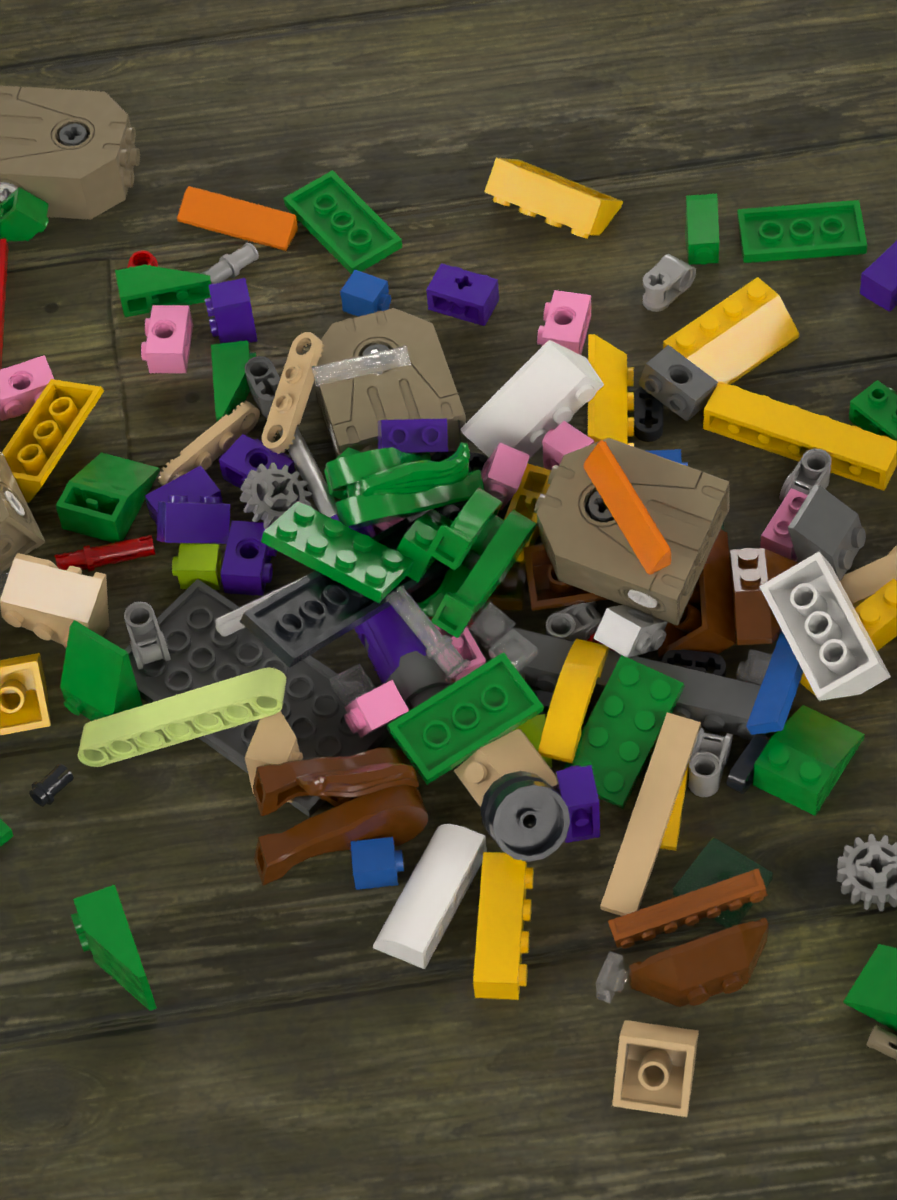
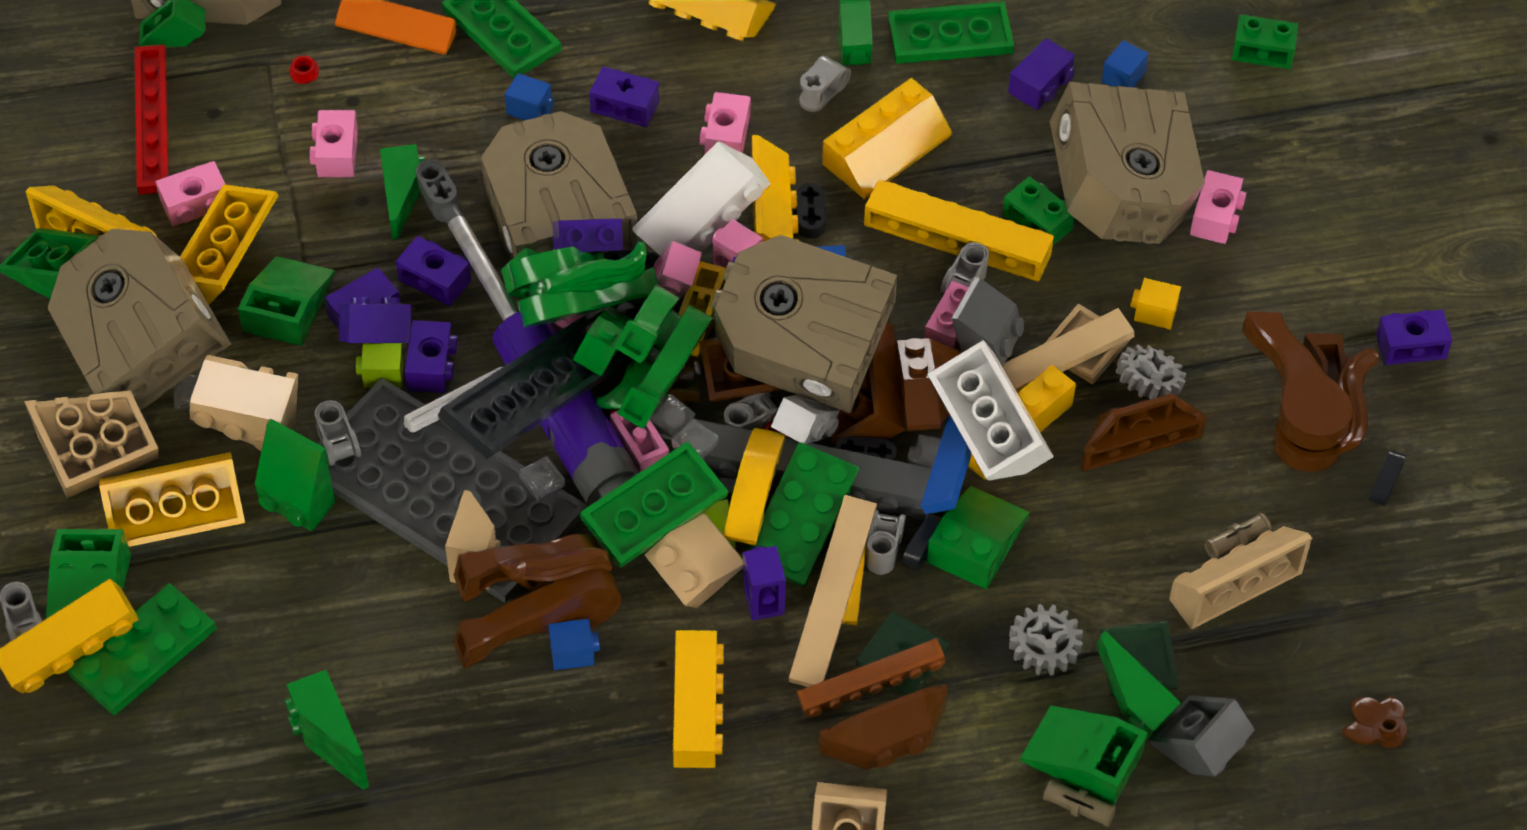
camera: 10 degrees left, 0 degrees up
black pin [29,763,74,807] -> none
red pin [55,534,156,572] -> none
yellowish green beam [78,668,286,767] -> none
green slope [115,265,212,317] -> none
tan plate [158,401,260,486] -> none
light grey pin [200,242,259,284] -> none
dark purple brick [205,278,257,344] -> none
light grey gear [240,462,312,529] -> none
green plate [261,501,414,603] -> none
tan plate [262,332,324,454] -> none
clear pin [312,345,411,387] -> none
bright pink brick [344,680,409,738] -> none
white brick [373,824,487,969] -> none
clear pin [386,585,471,682] -> none
wheel [480,771,570,862] -> none
orange slope [584,440,671,575] -> none
clear plate [596,951,628,1003] -> none
dark grey brick [638,345,718,422] -> none

